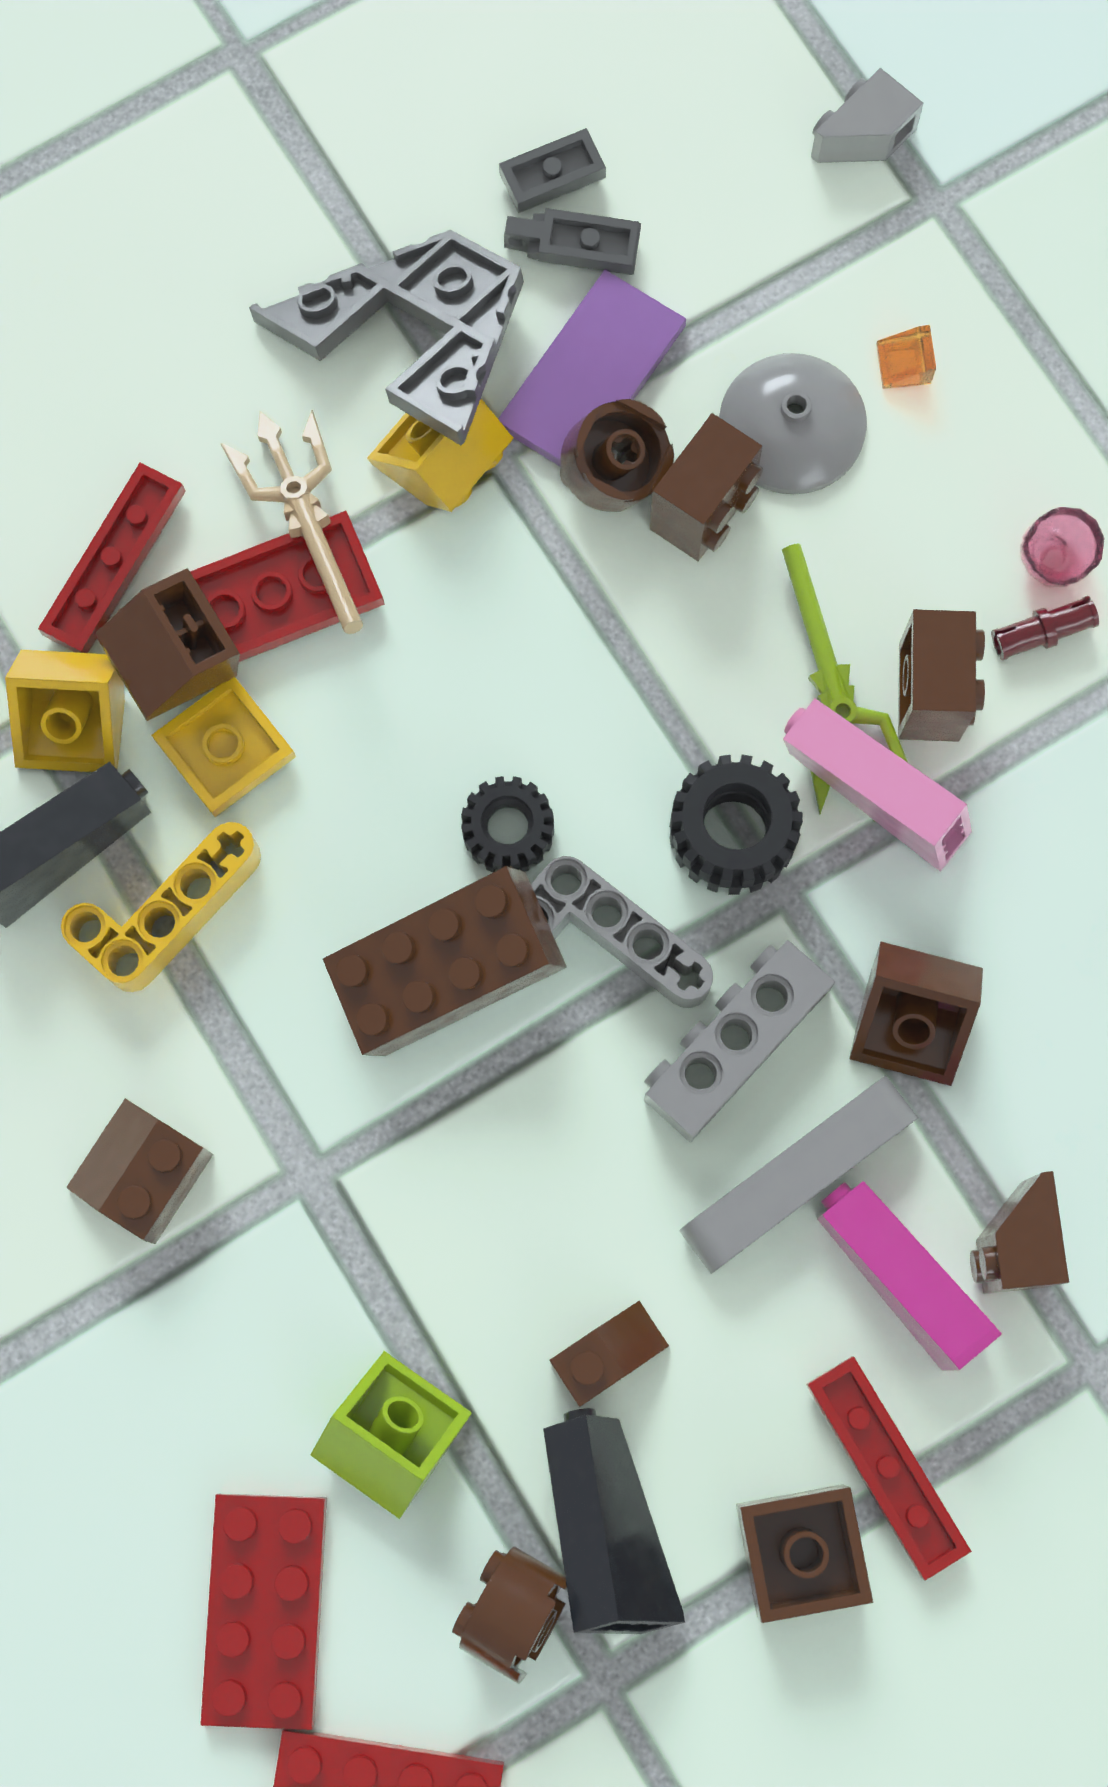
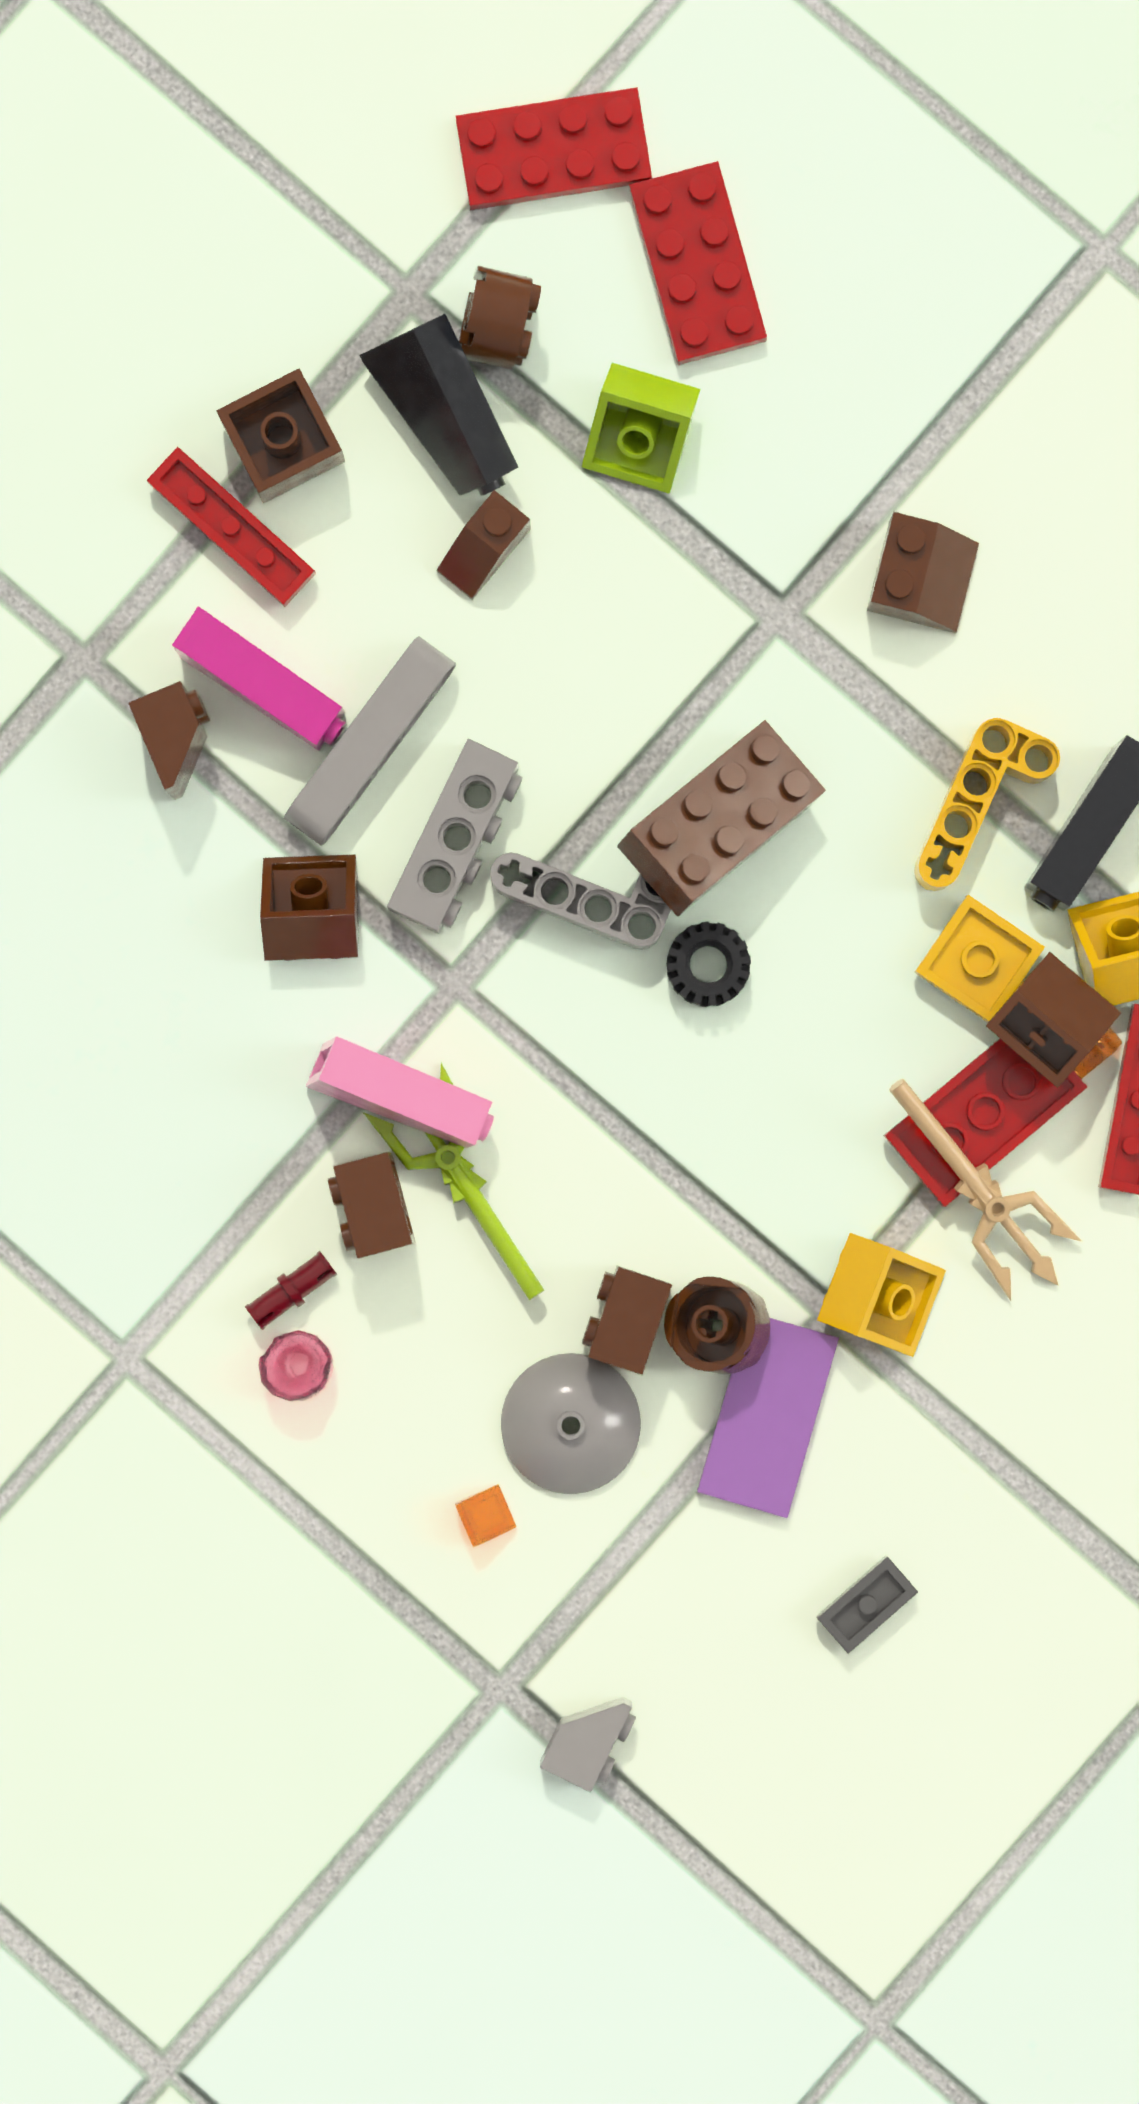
camera: 155 degrees right, 10 degrees up
wing [249,229,524,446] -> none
dark grey hinge [504,208,642,275] -> none
black tyre [669,754,803,895] -> none

